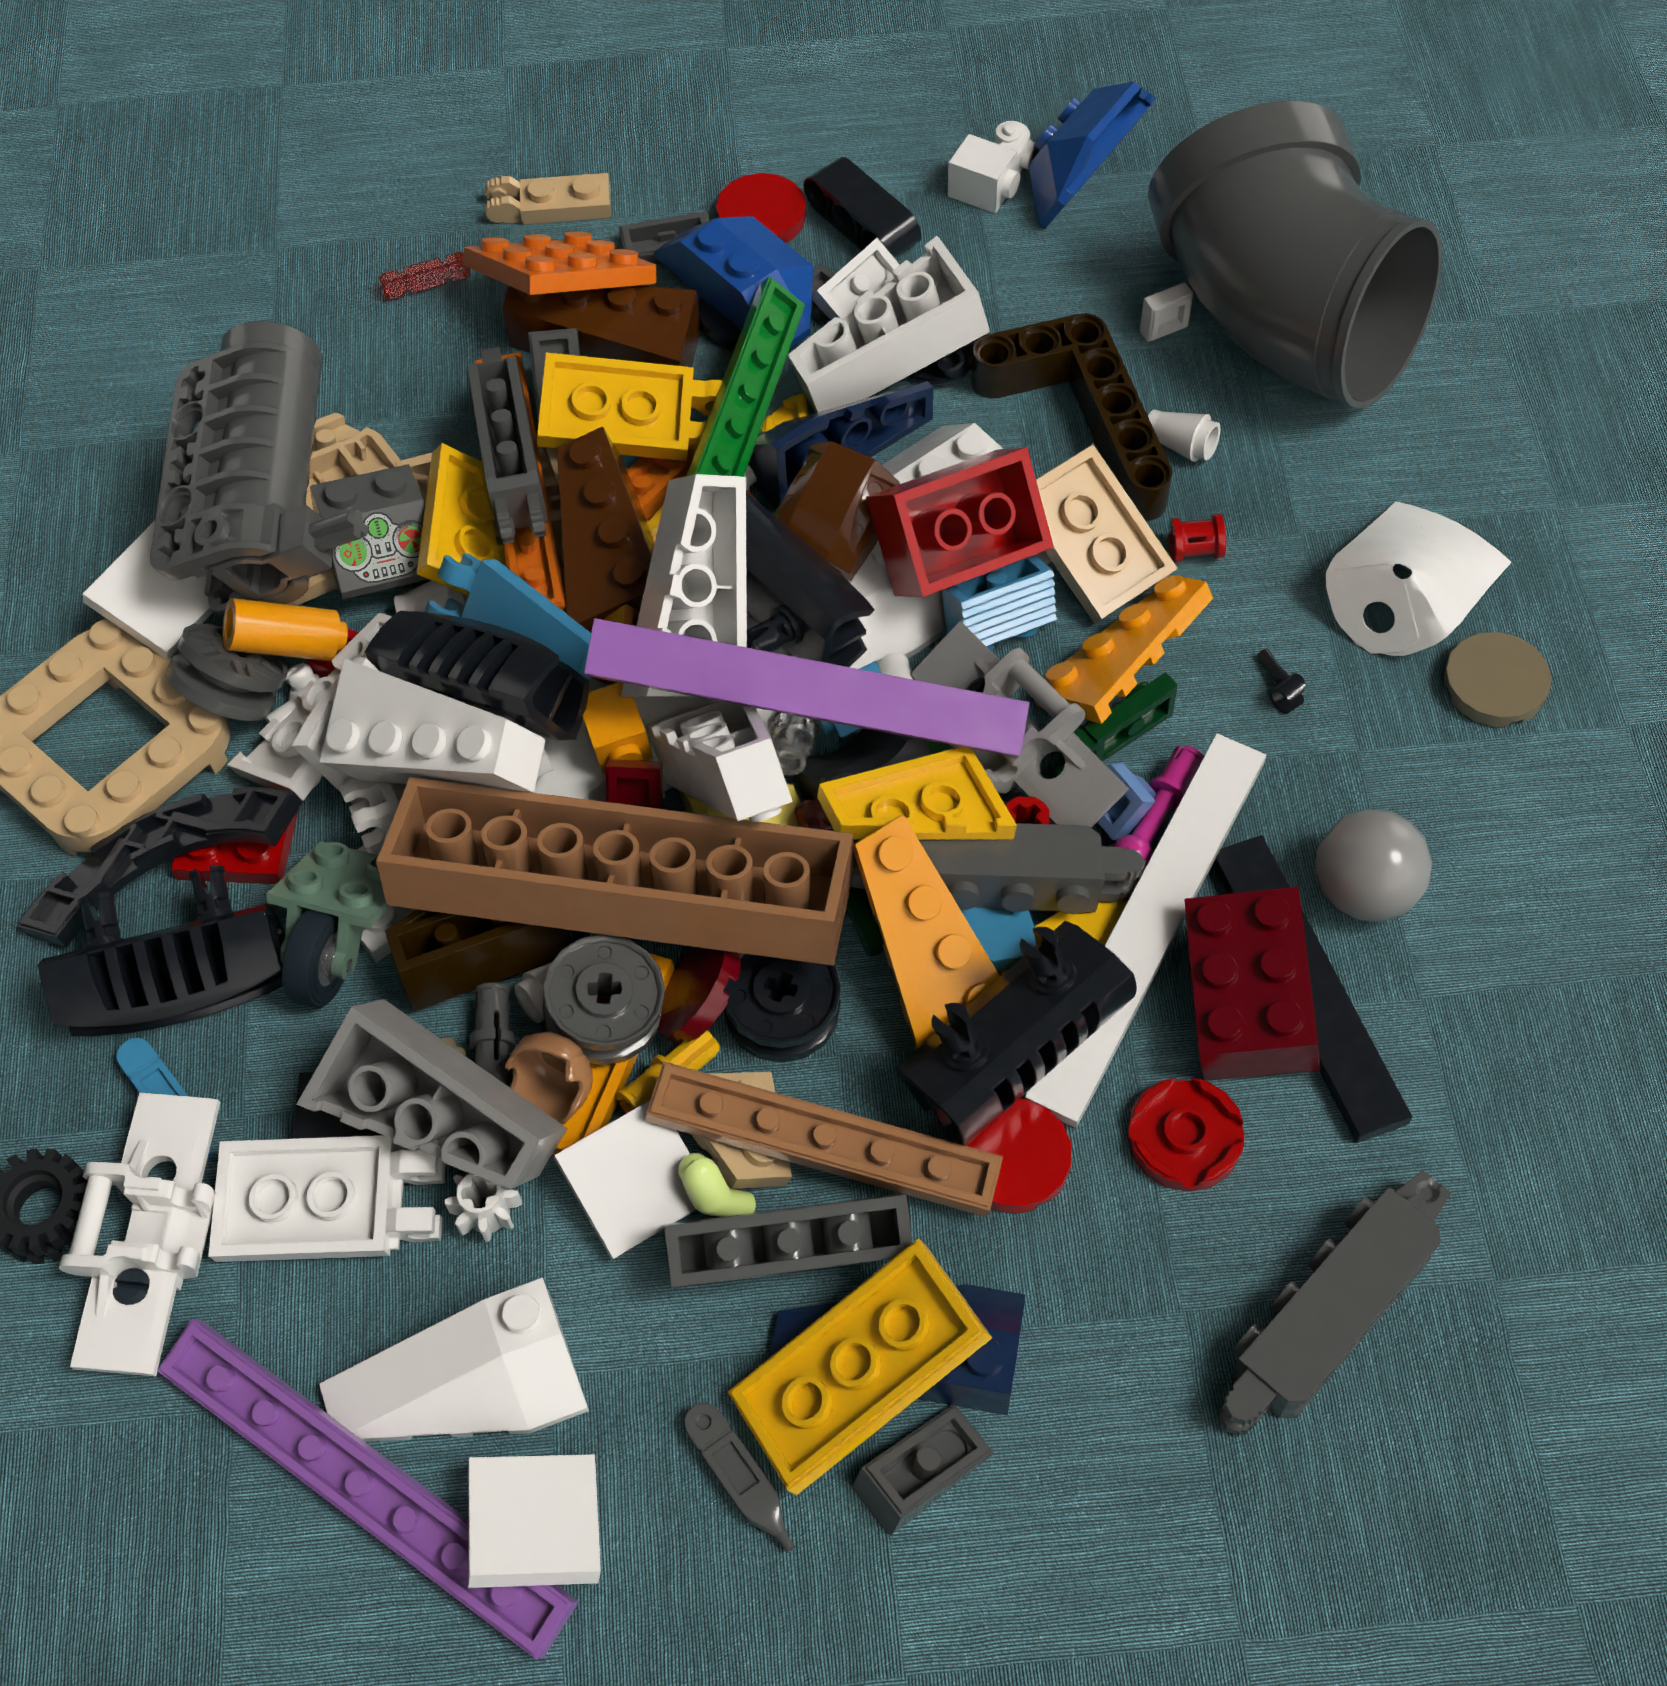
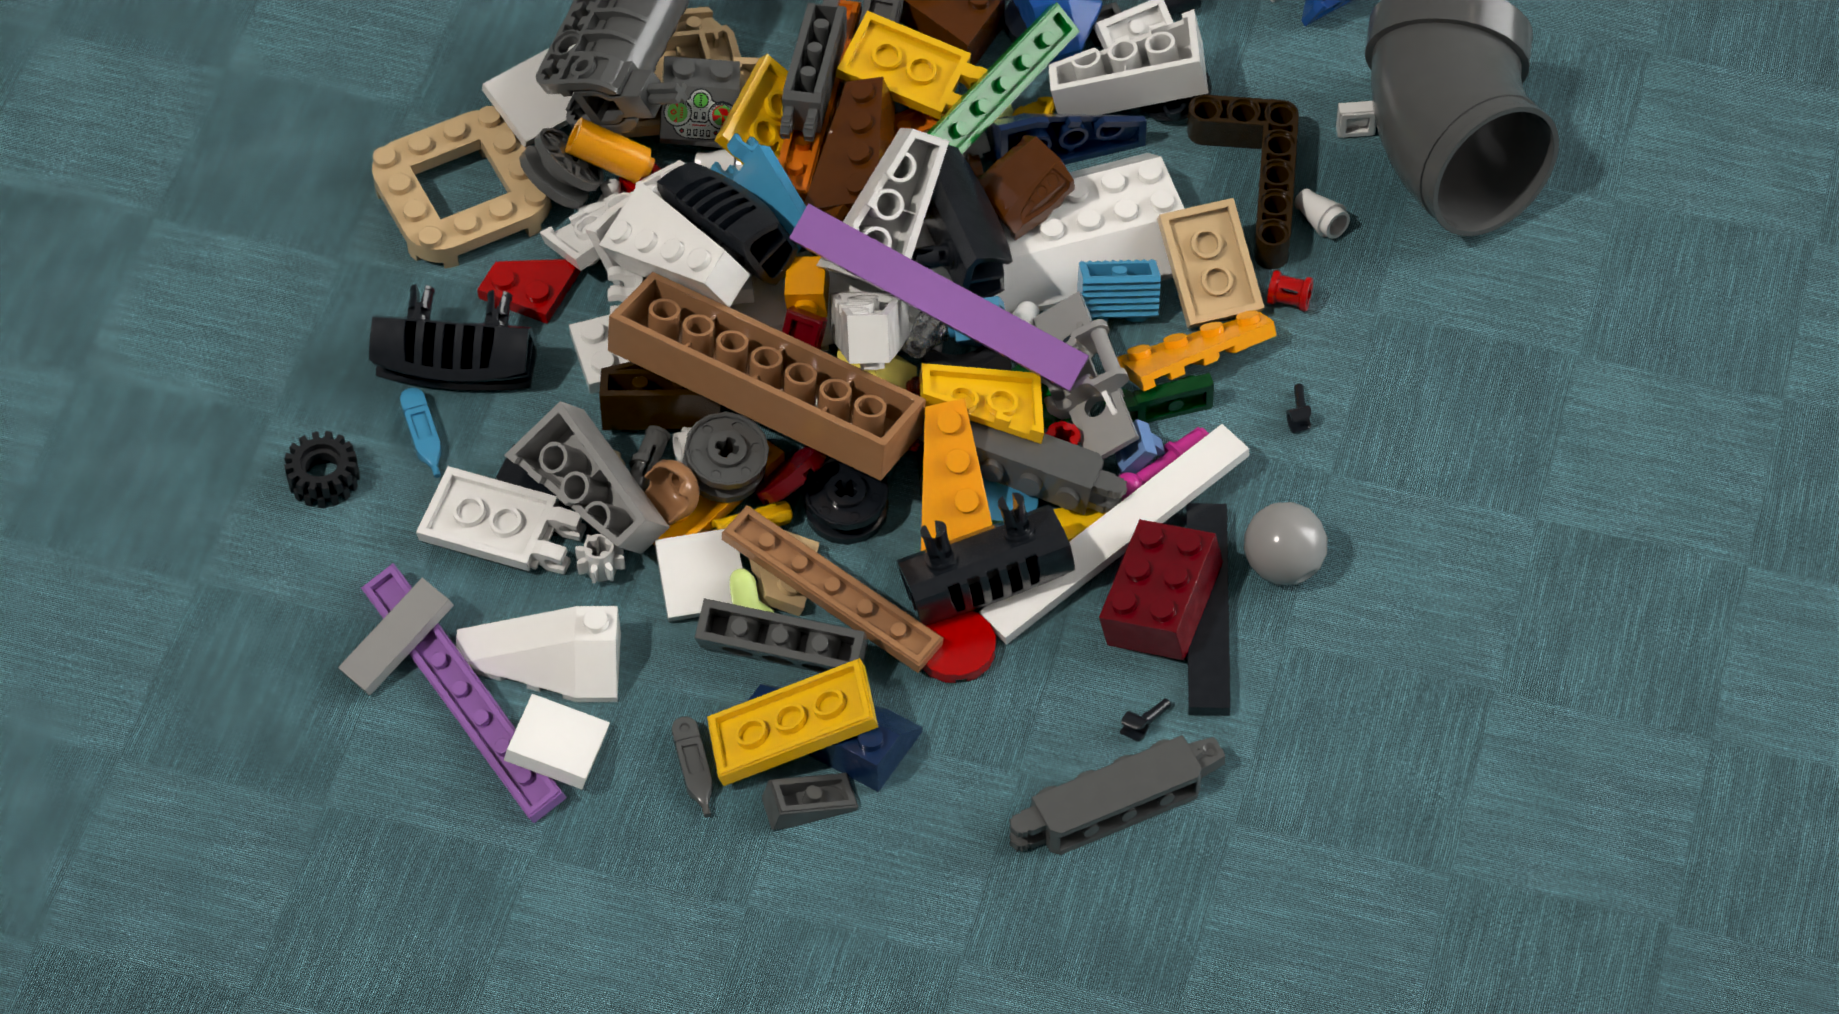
camera: 20 degrees right, 5 degrees down
black tile [17,787,302,947] -> none
white piece [59,1093,221,1377] -> none
sand green plate [266,841,390,1007] -> none
red brick [866,447,1054,597] -> none
red tile [1127,1078,1245,1192] -> none
white piece [1326,501,1511,656] -> none
dark tan tile [1442,632,1552,727] -> none
none -> light grey tile [338,577,454,696]
none -> black hand [1120,699,1171,741]

